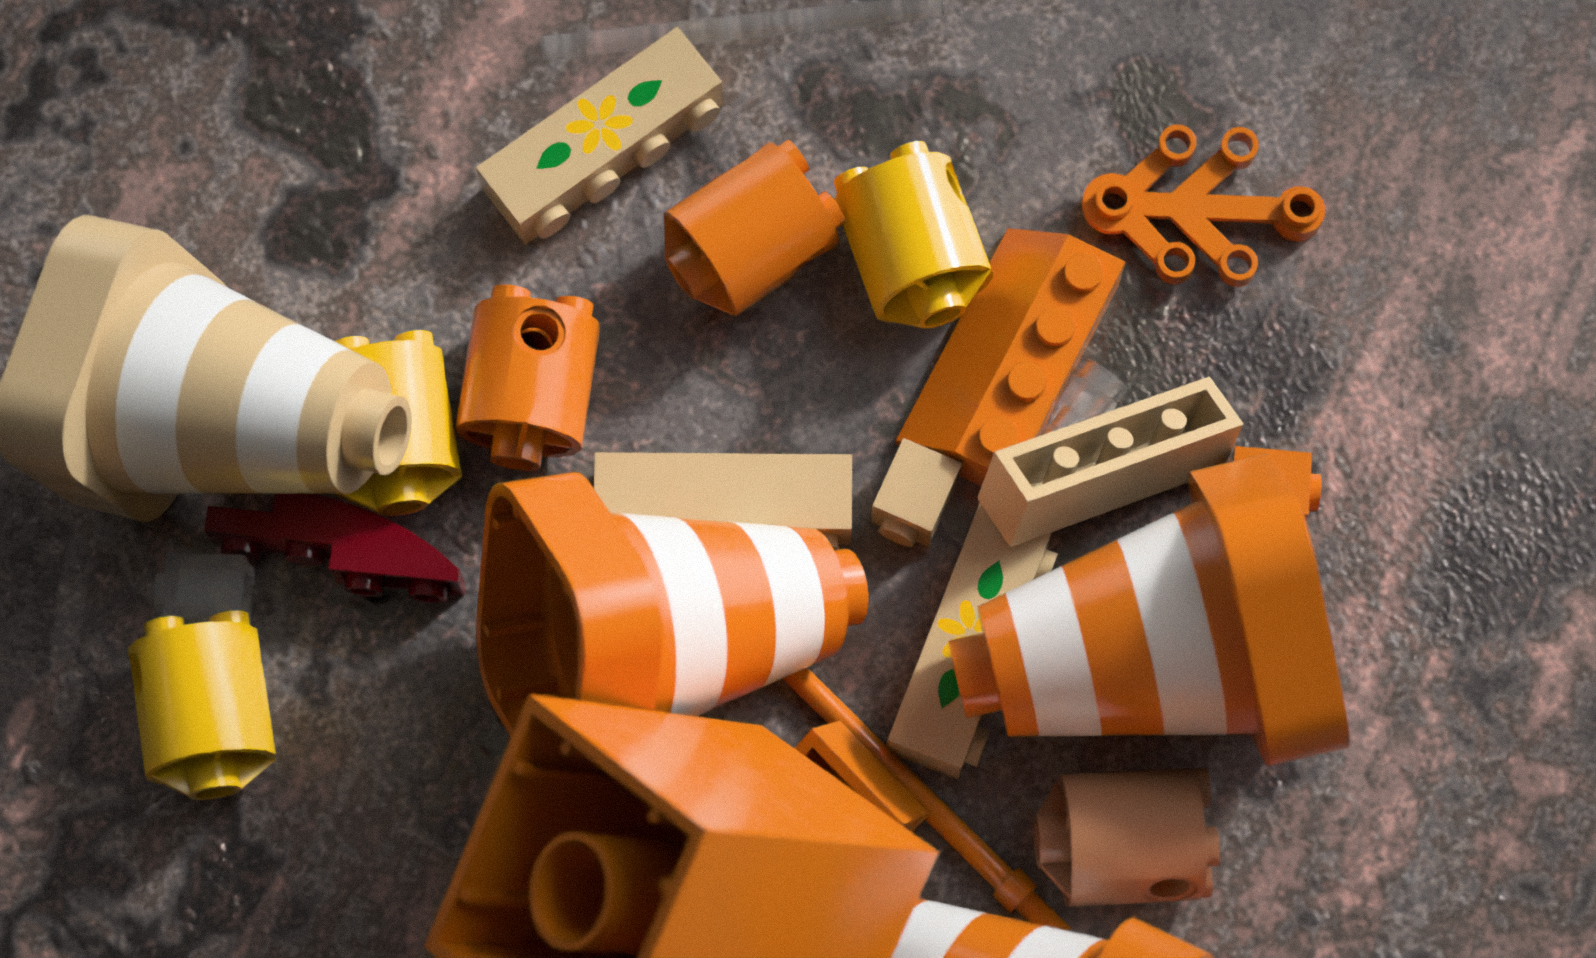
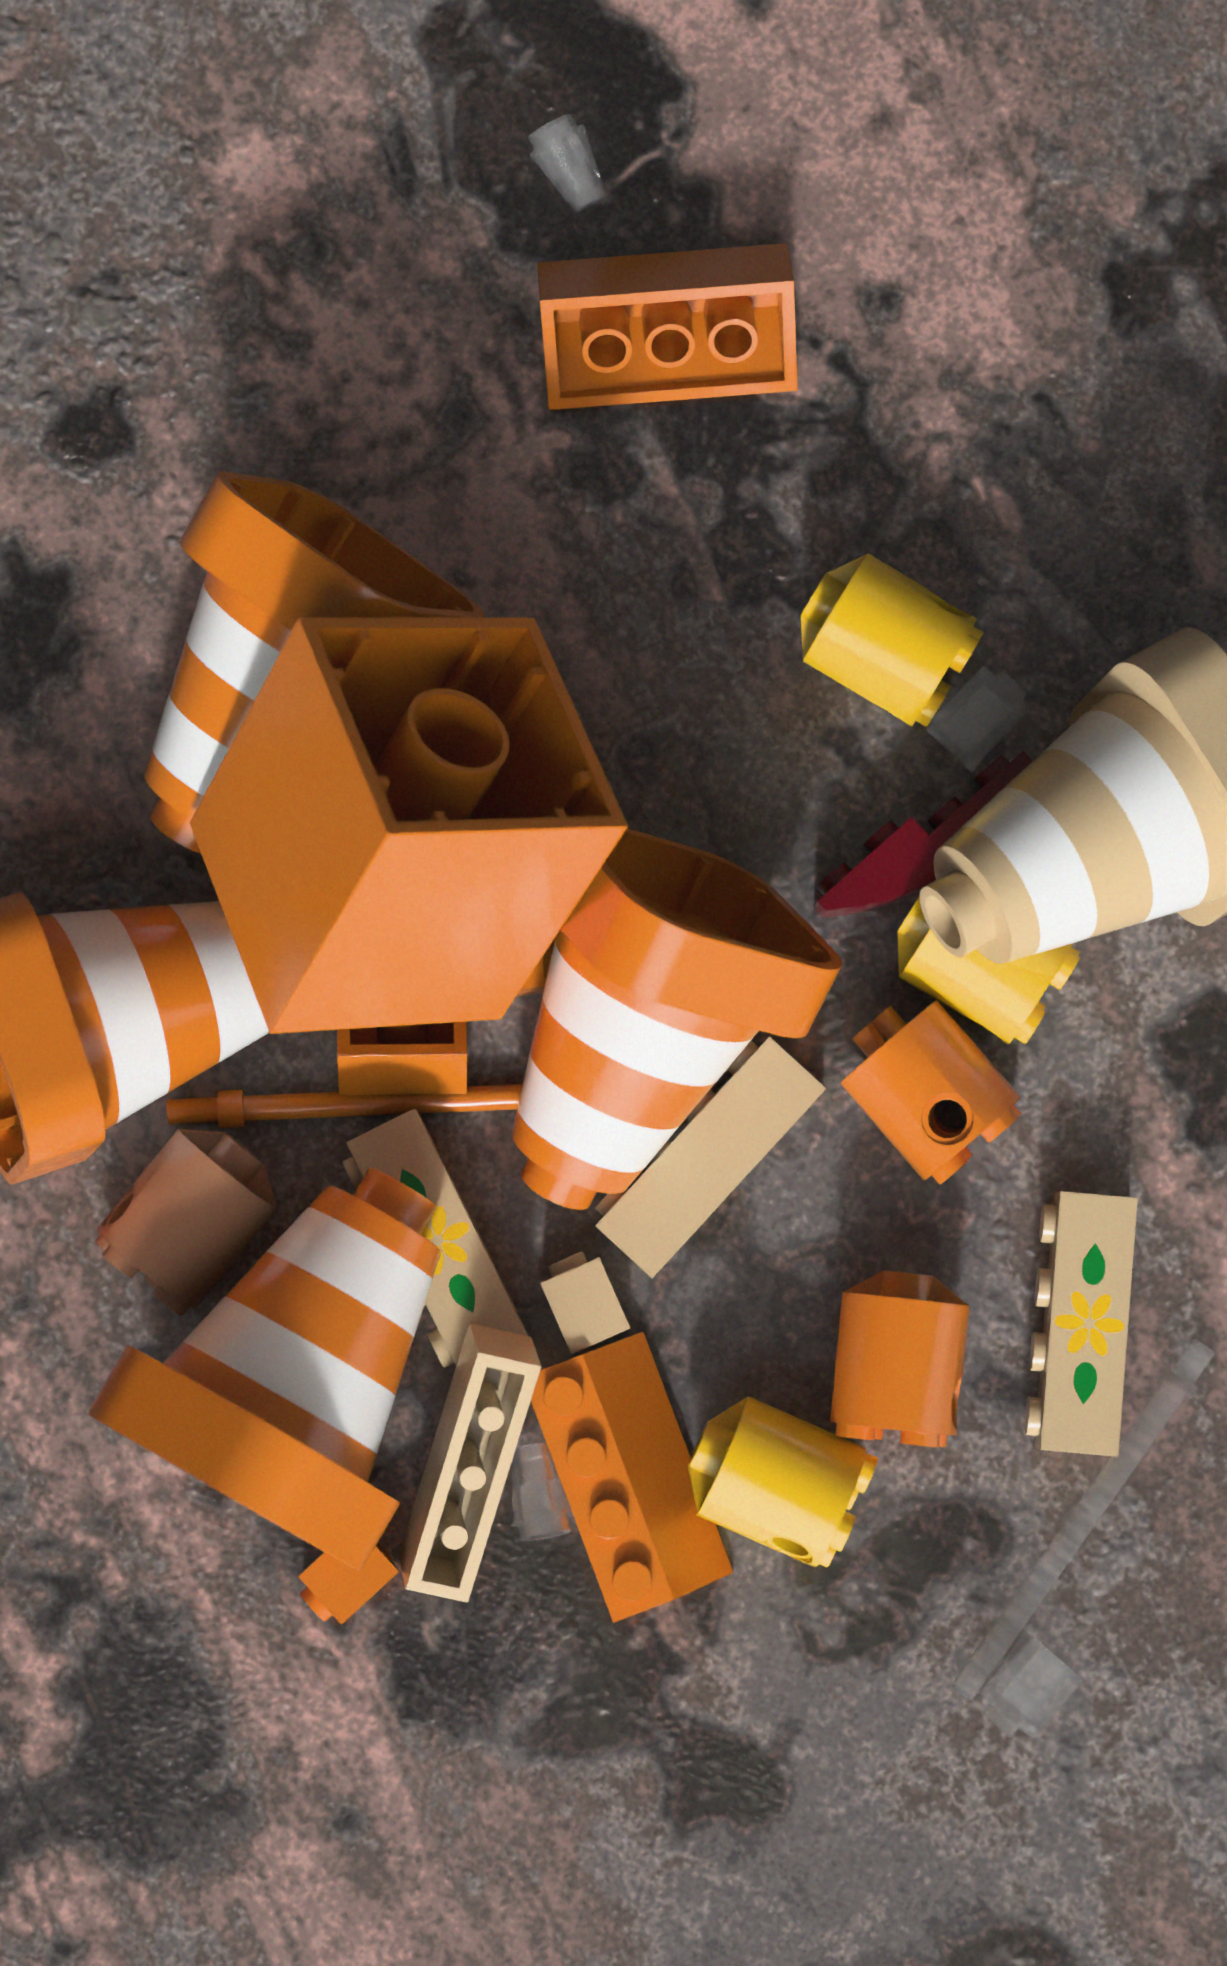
camera: 135 degrees right, 10 degrees up
orange plant [1082,124,1325,287] -> none

